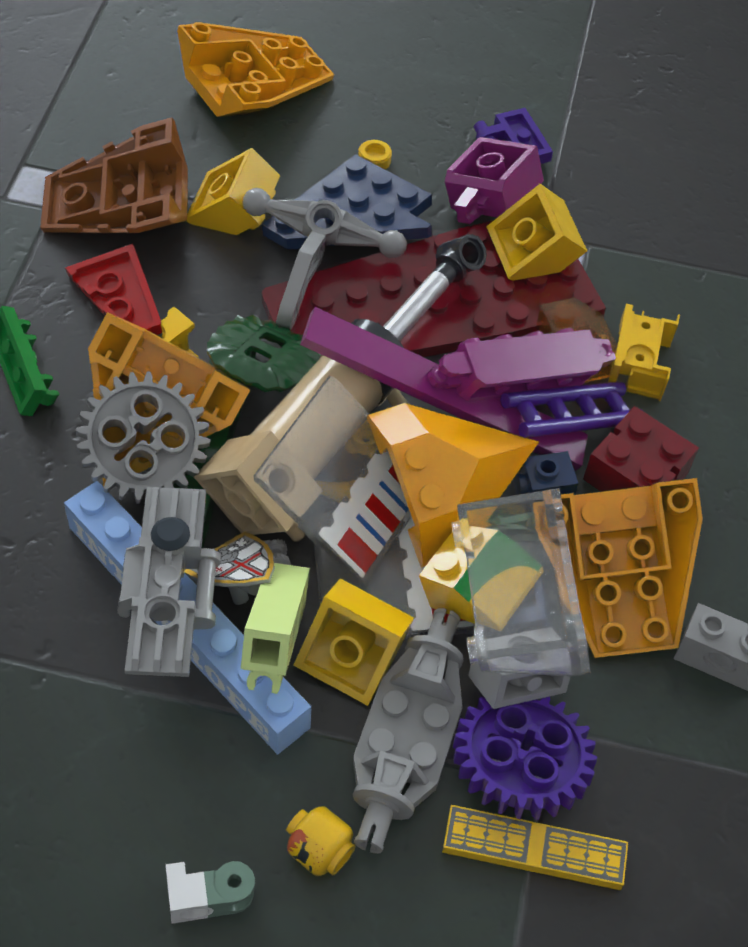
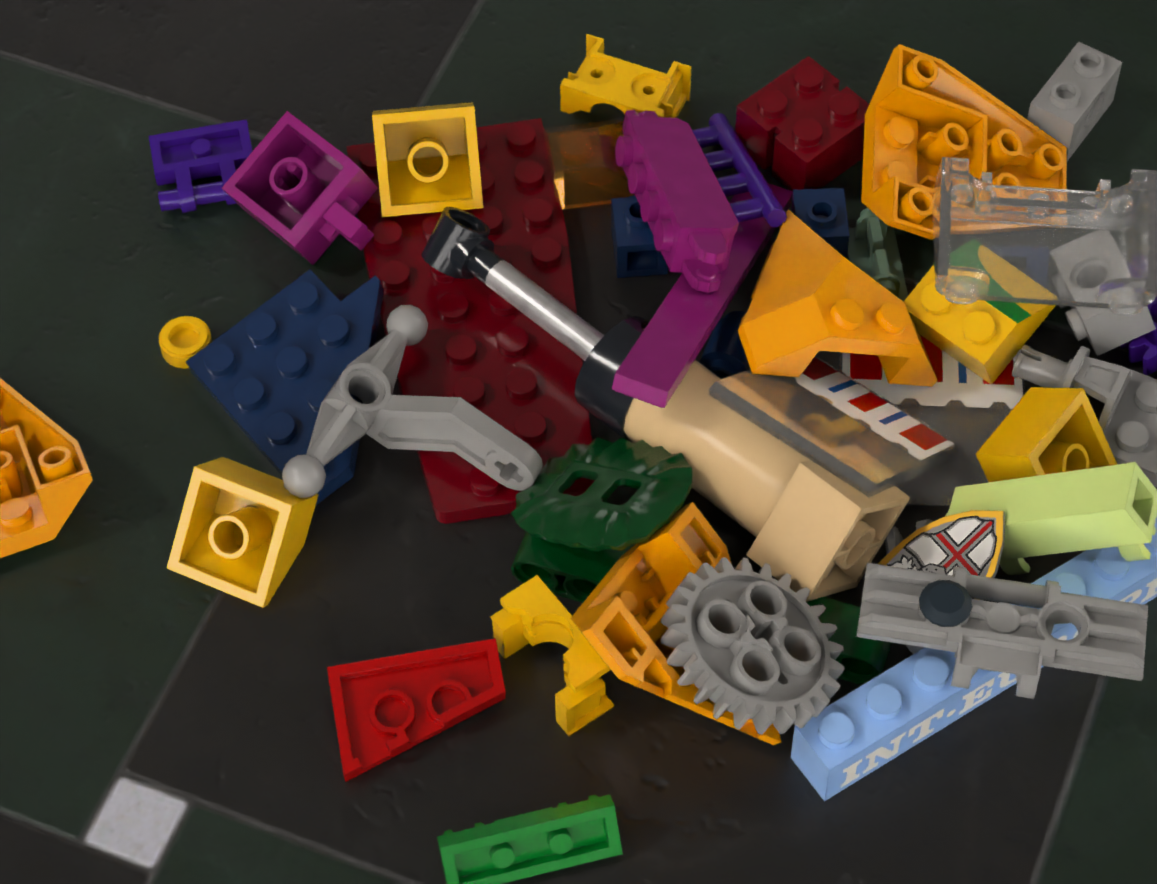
camera: 75 degrees left, 0 degrees up
dark orange wedge [40,117,188,233] -> none

